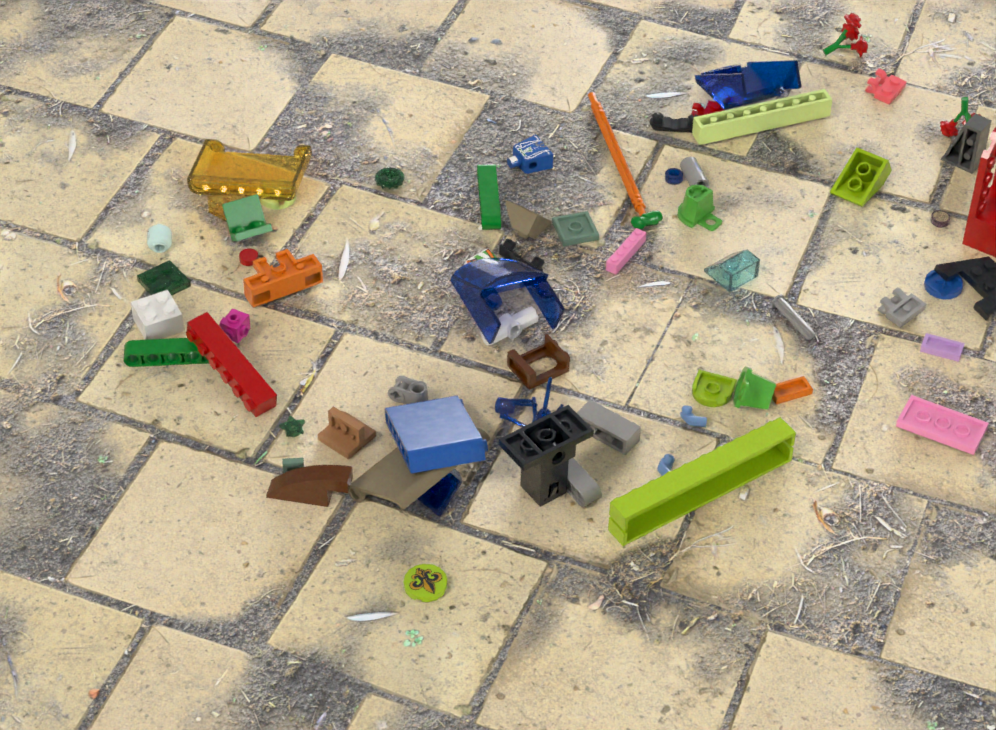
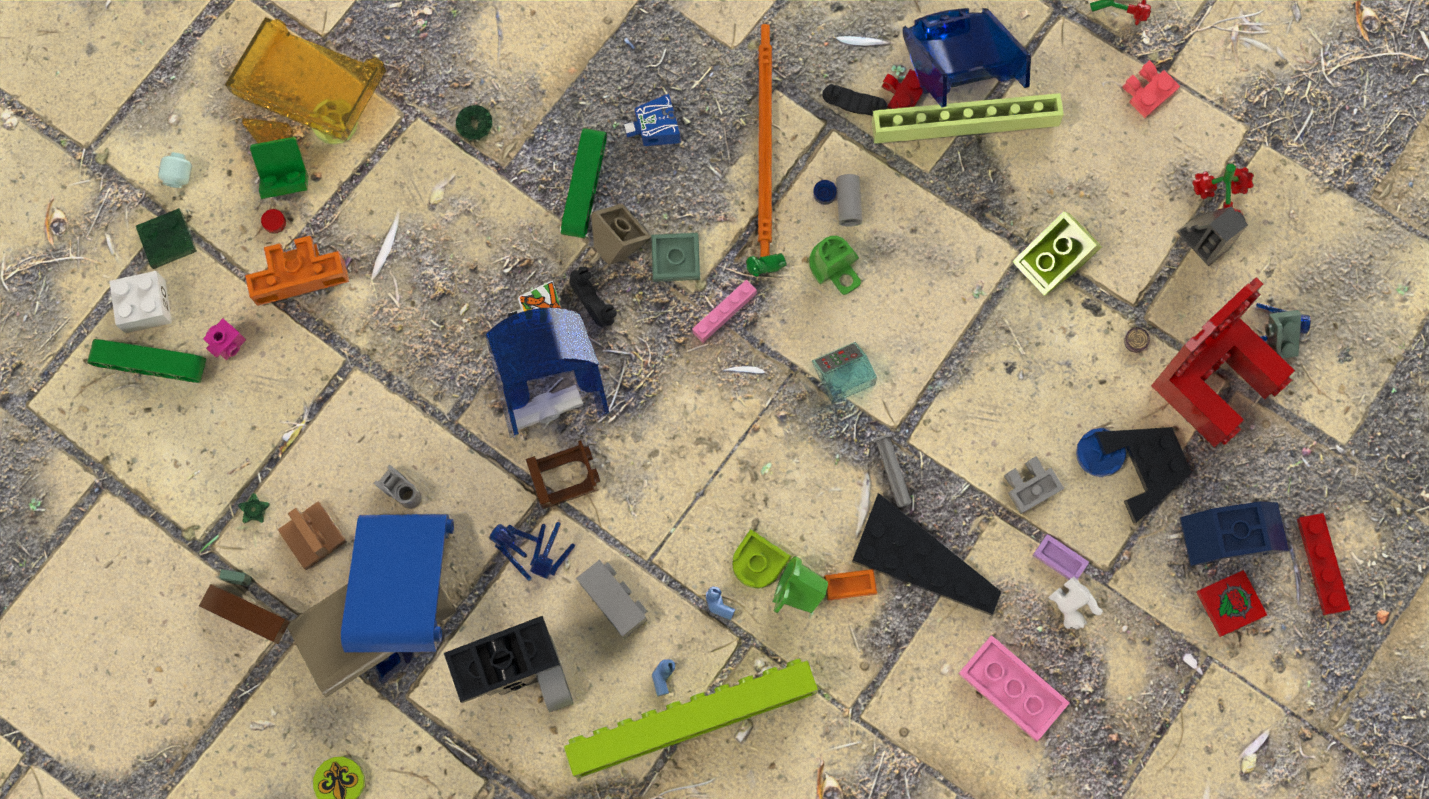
camera: 20 degrees right, 30 degrees up
red brick [186,312,277,417] -> none
none -> black wing [852,493,1001,616]
none -> white animal [1048,576,1103,630]

